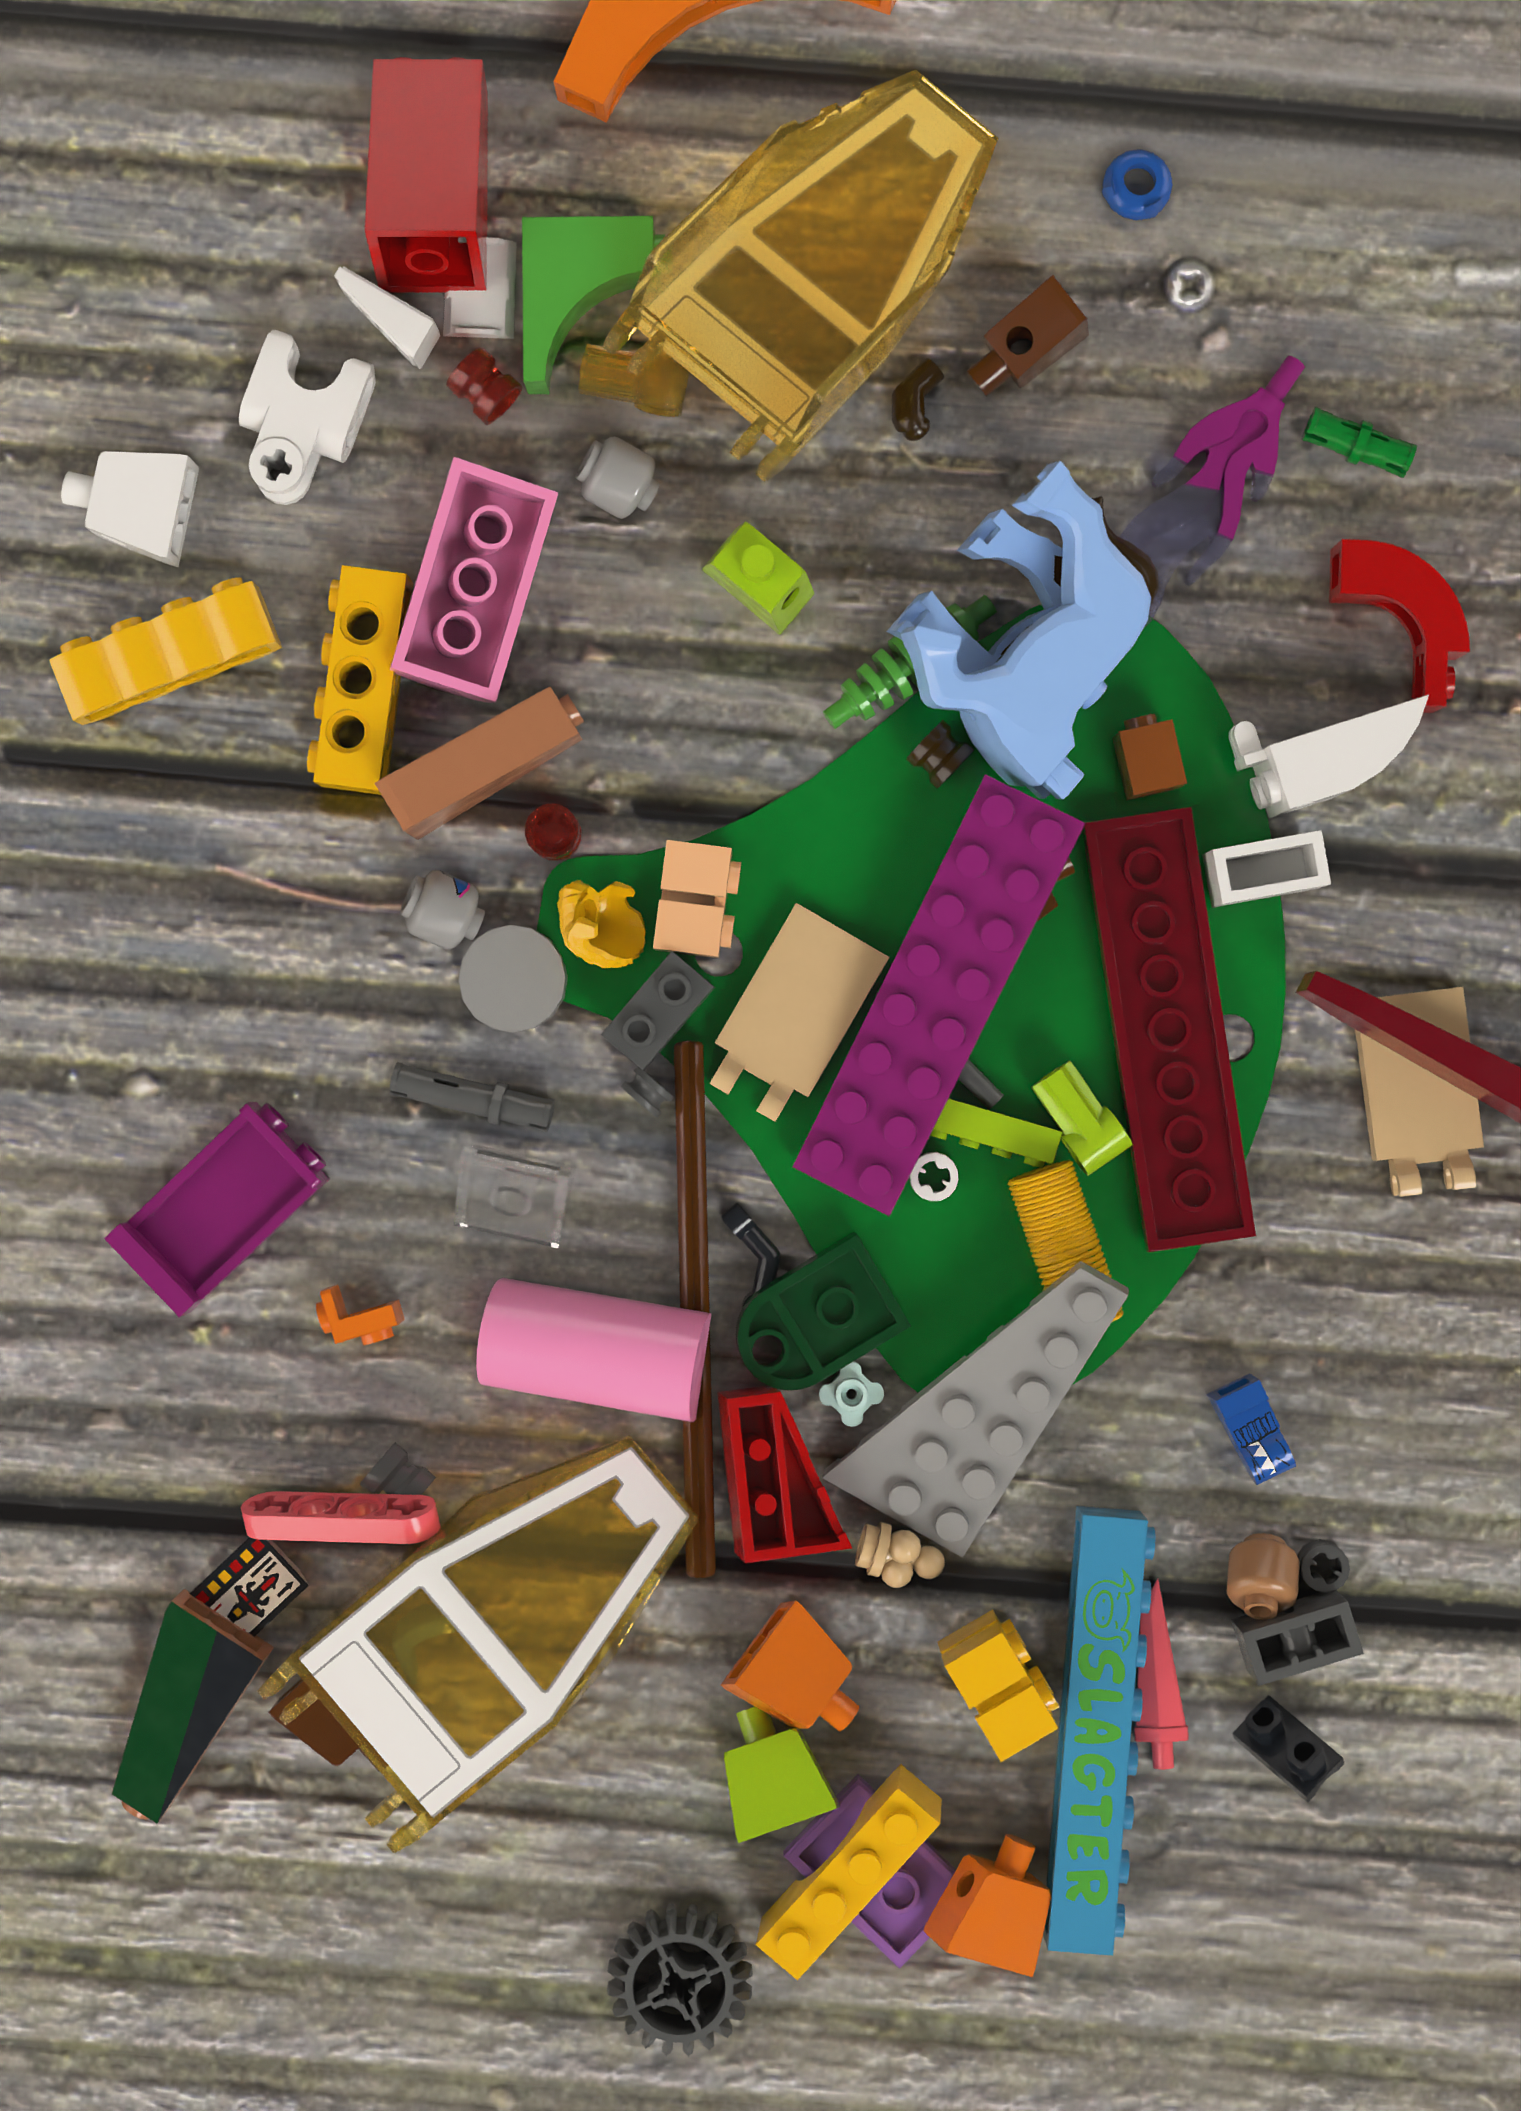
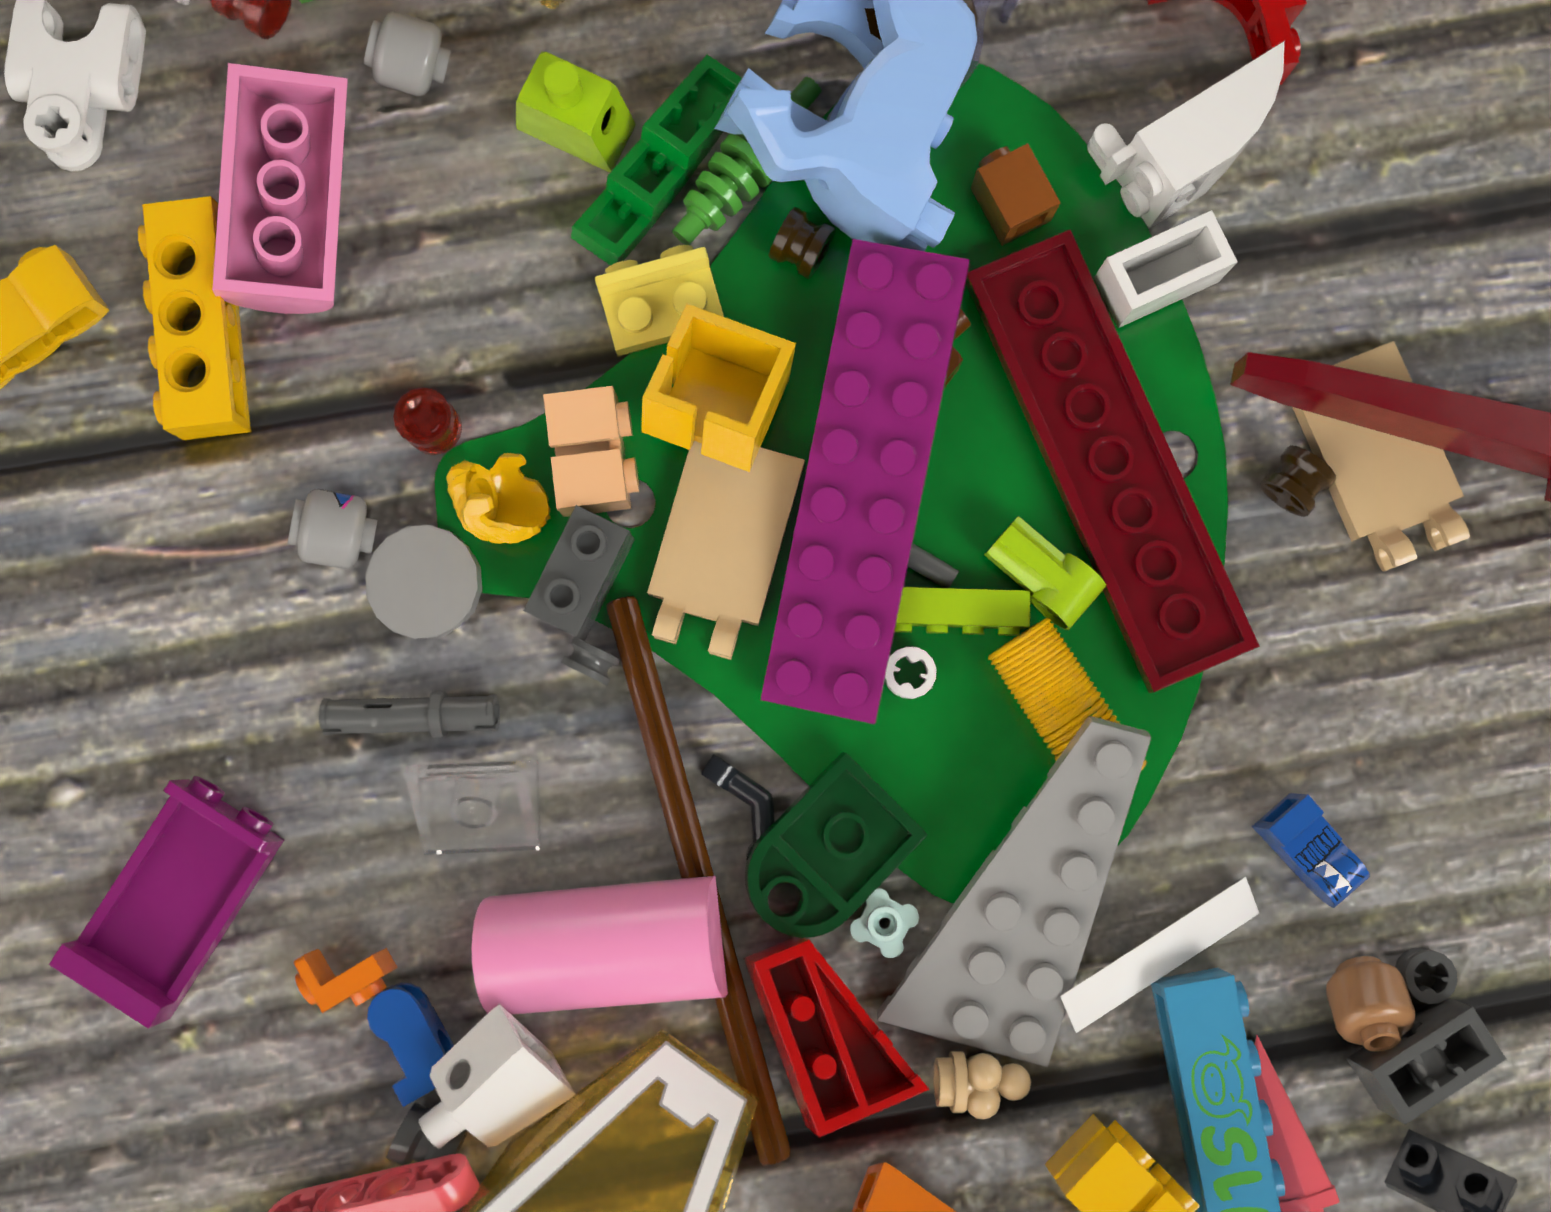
camera: 15 degrees left, 5 degrees down
nougat slope [375,686,584,840] -> none
none -> blue leg [367,982,454,1107]
none -> white torso [418,1004,576,1149]
none -> green slope [571,54,742,265]
none -> light yellow bracket [595,245,724,356]
none -> yellow piece [642,304,796,472]
none -> white sticker [1060,877,1260,1033]
none -> dark brown wheel [1260,445,1336,517]

